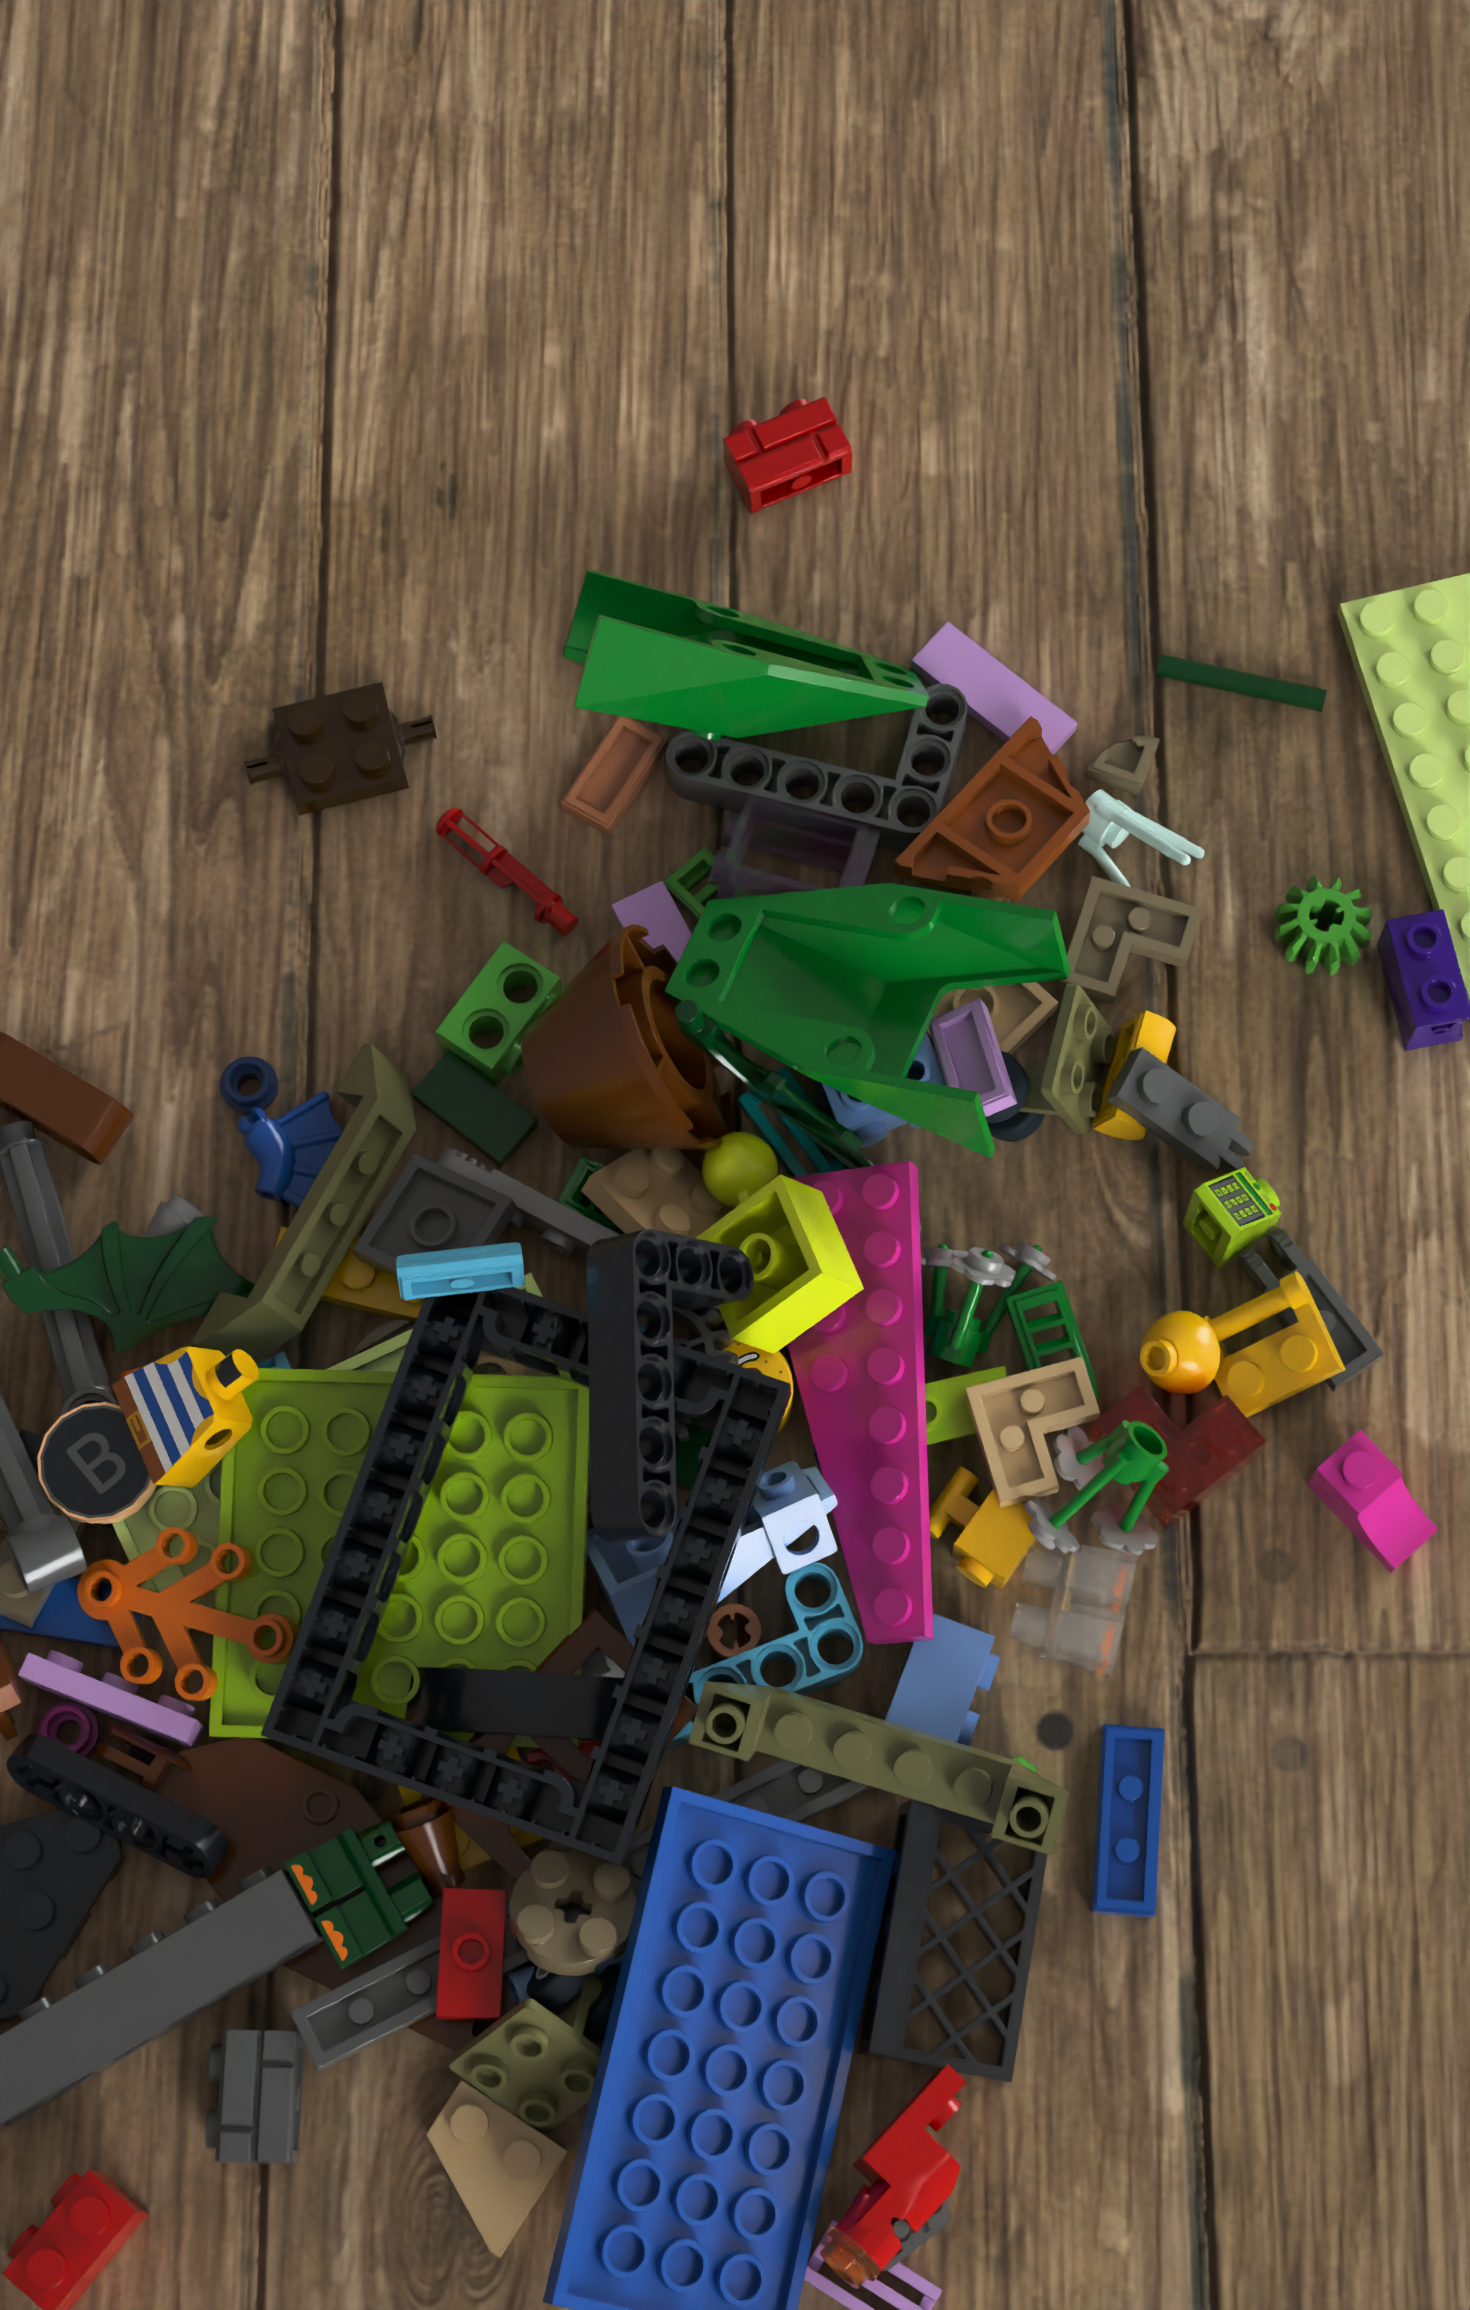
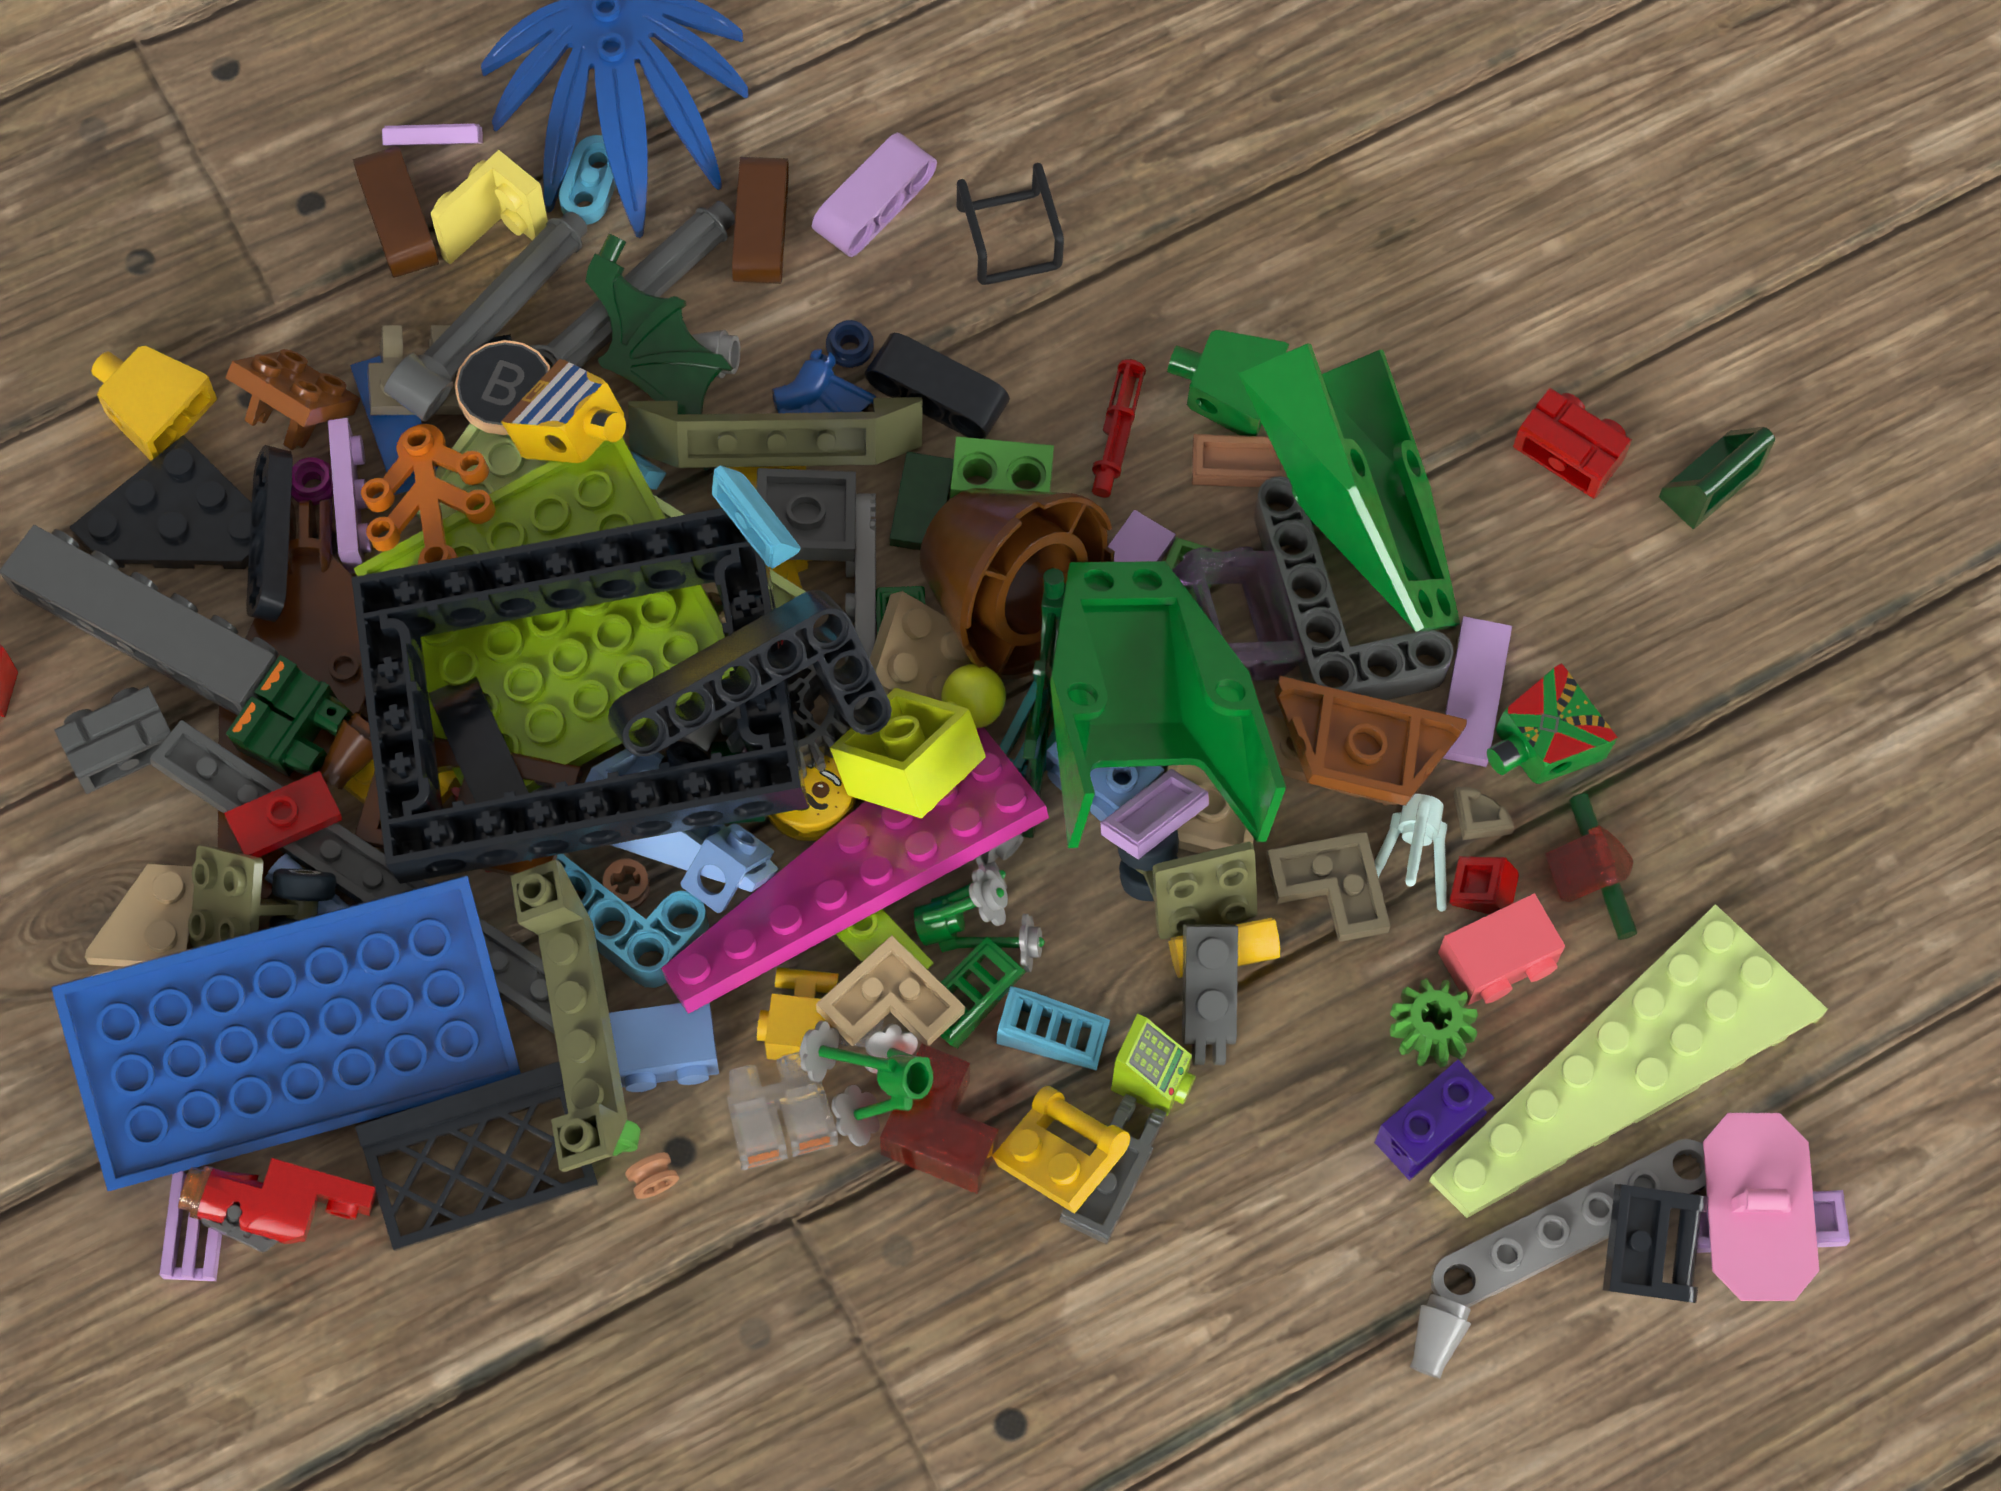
camera: 55 degrees right, 5 degrees down
dark brown plate [244,682,437,815] -> none
dark tan plate [509,1850,636,1976] -> none
blue tile [1091,1724,1165,1918] -> none
yellow brick [1140,1310,1220,1394] -> none
dark pink arch [1307,1429,1438,1573] -> none
none -> nougat bush [625,1152,679,1199]
none -> lavender beam [812,132,937,257]
none -> black beam [864,333,1010,439]
none -> black piece [956,163,1064,285]
none -> medium azure slope [996,986,1110,1070]
none -> green torso [1167,330,1289,436]
none -> coral brick [1438,893,1565,1005]
none -> red slope [1449,856,1519,914]
none -> torso [1486,663,1618,784]
none -> clear red tile [1545,825,1633,902]
none -> dark green tile [1659,427,1775,530]

